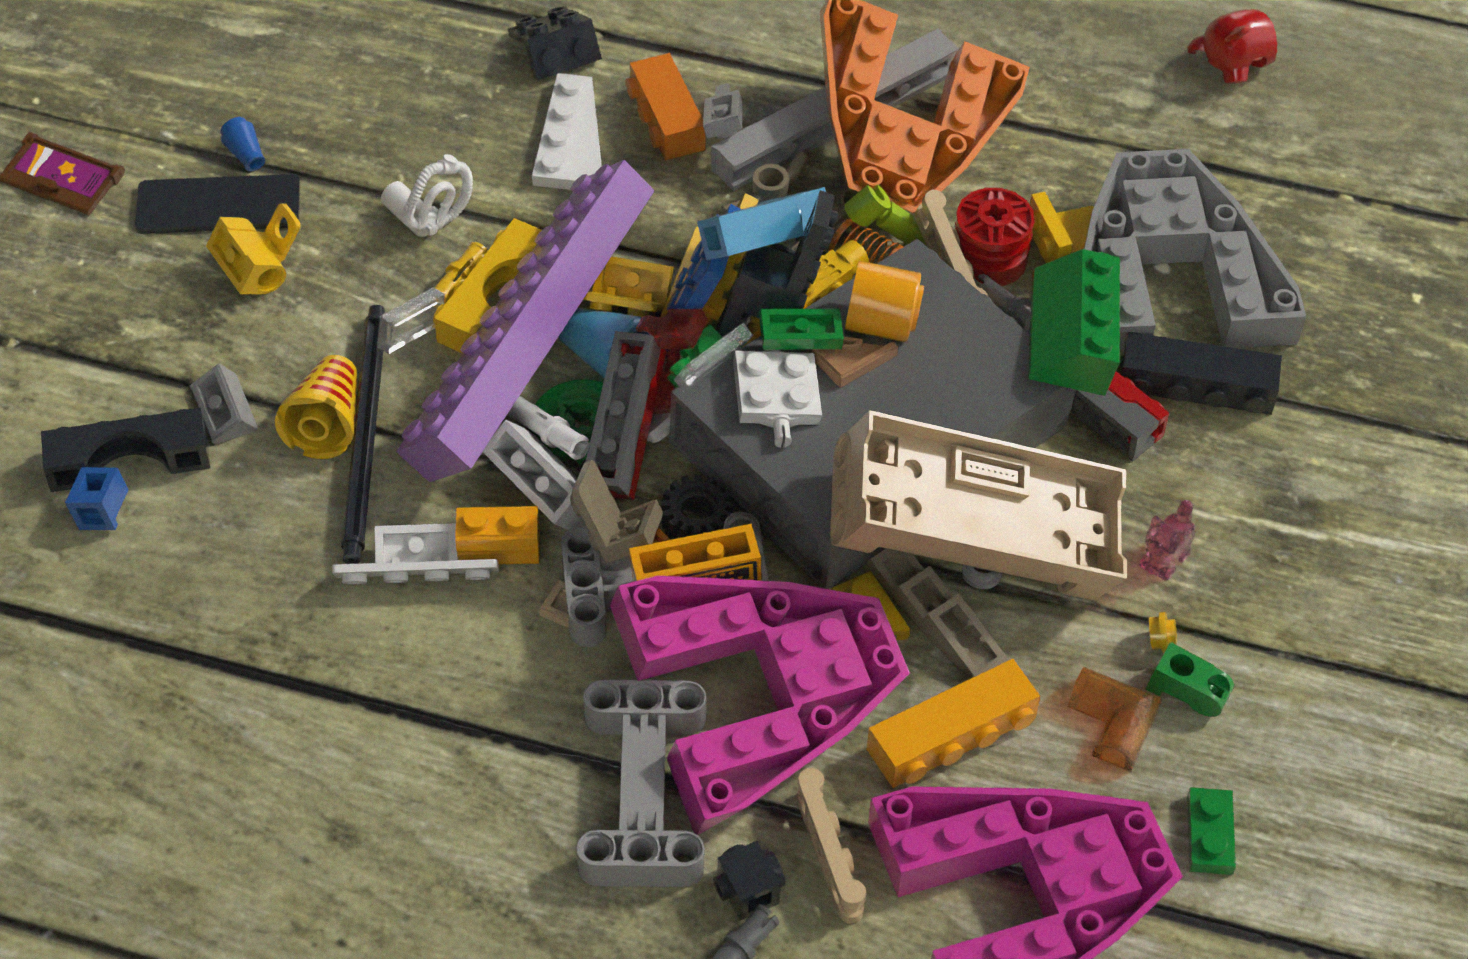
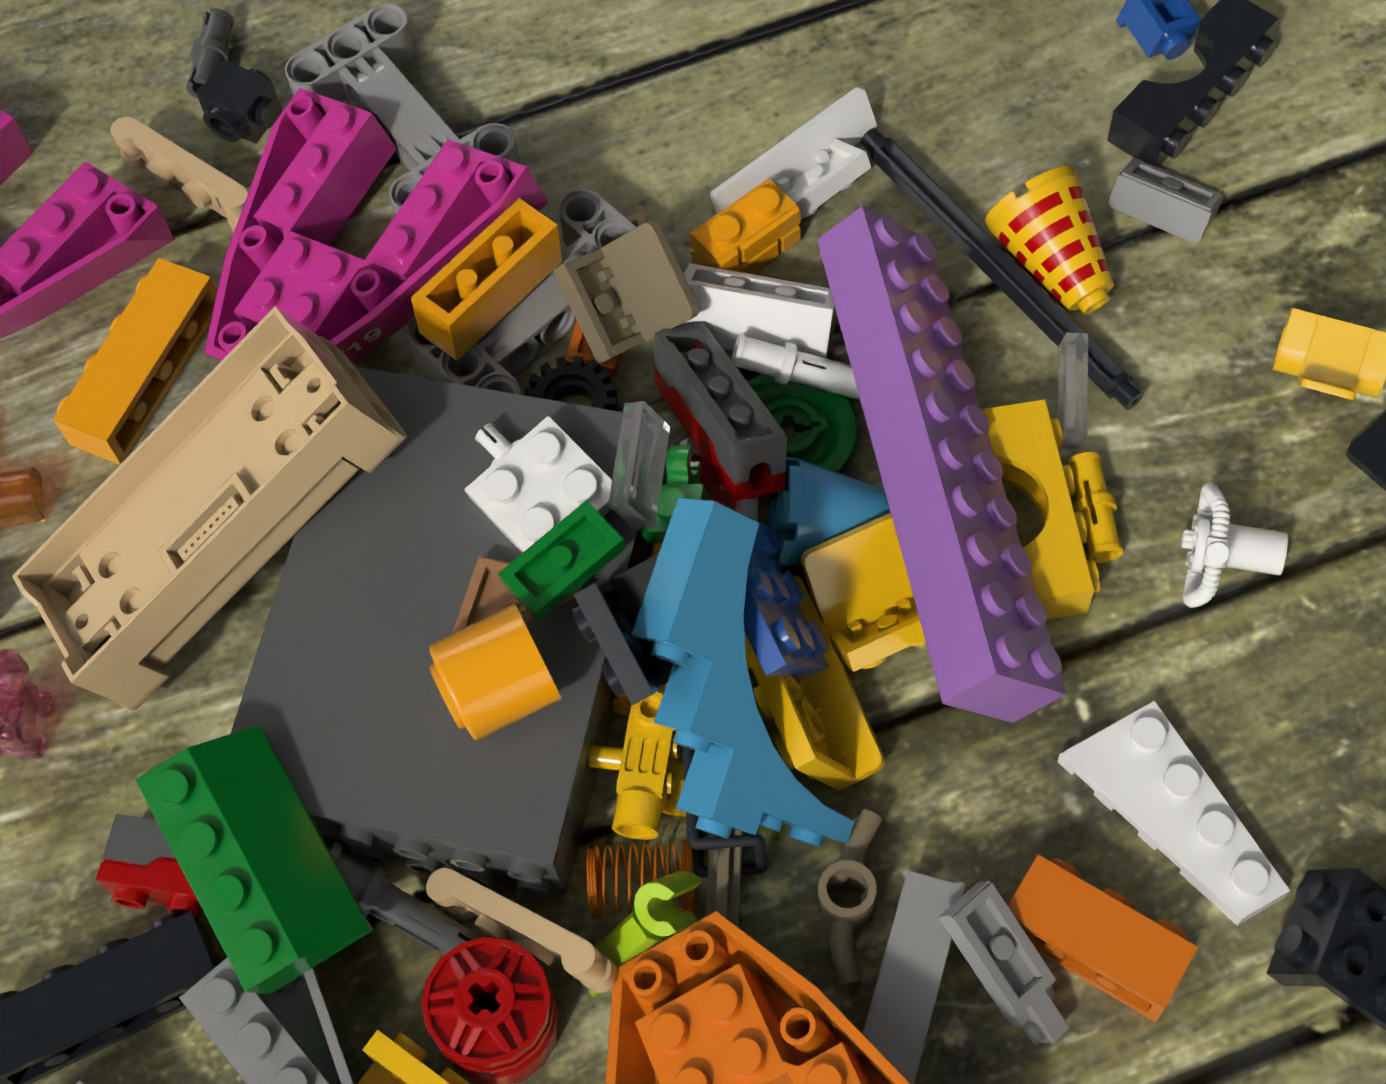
camera: 150 degrees right, 10 degrees up
clear red plate [636,309,708,349] -> none

